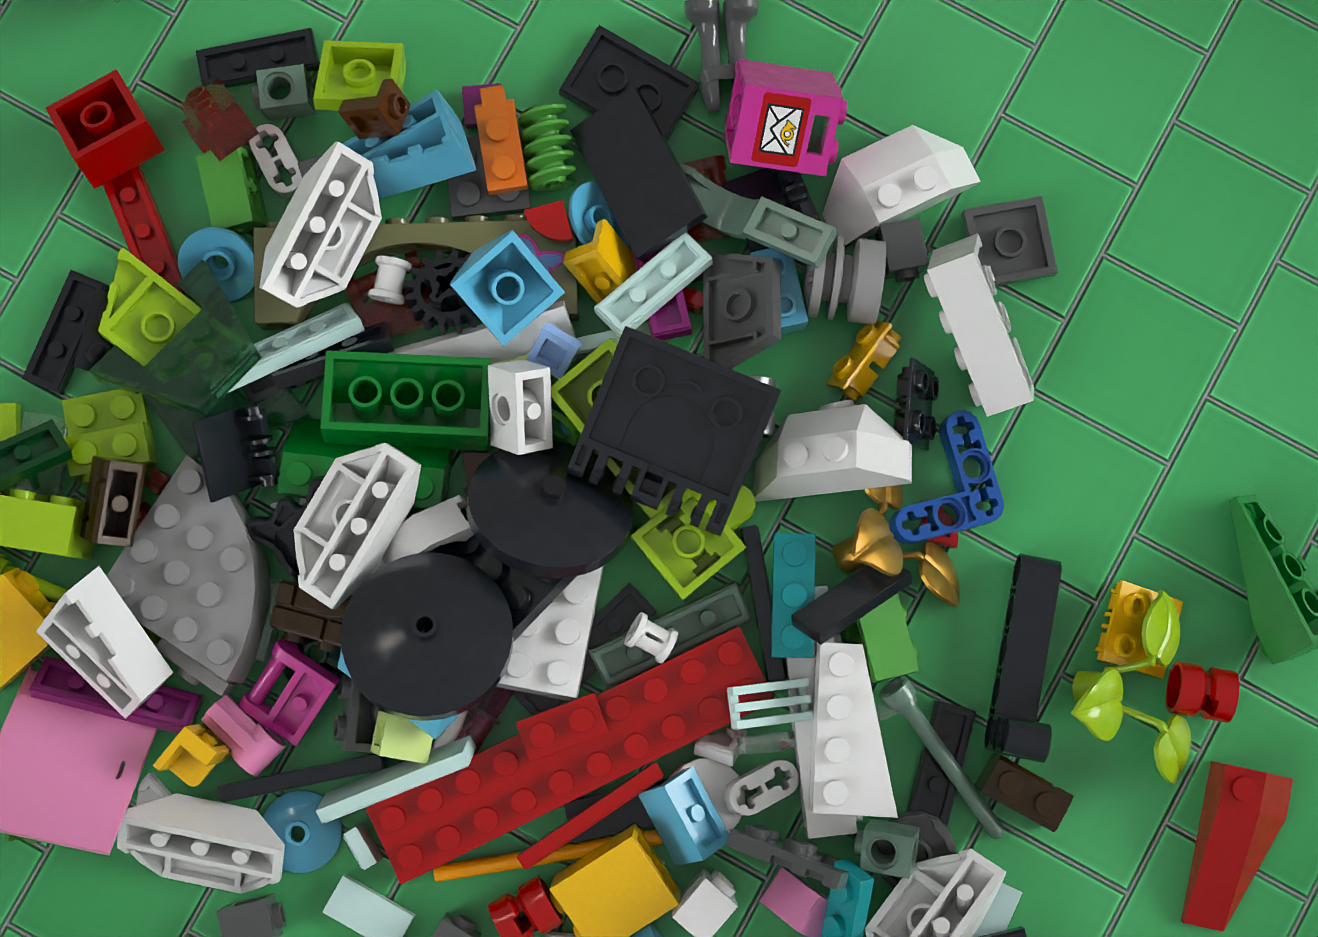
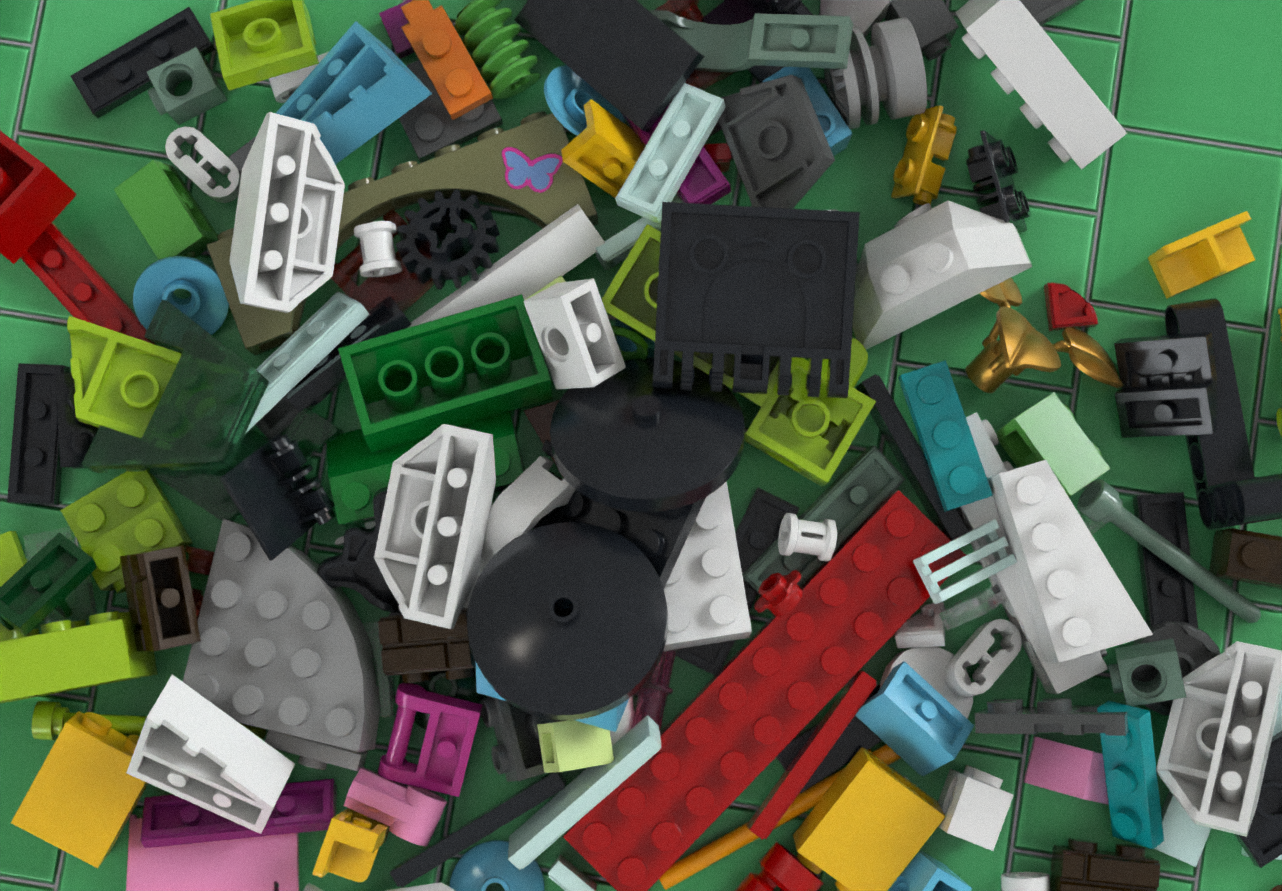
camera: 20 degrees left, 0 degrees up
clear red brick [180,77,259,161] -> none
reddish brown bracket [338,78,410,139] -> none
medium azure slope [449,229,565,346] -> none
red plate [516,692,609,762] -> none
red tile [523,200,573,243] -> none
light blue plate [526,322,583,379] -> none
black tile [791,565,912,645] -> none
blue beam [889,410,1004,545] -> none
none -> red plate [754,570,803,617]
none -> black slope [1114,332,1217,438]
none -> yellow panel [1148,211,1255,299]

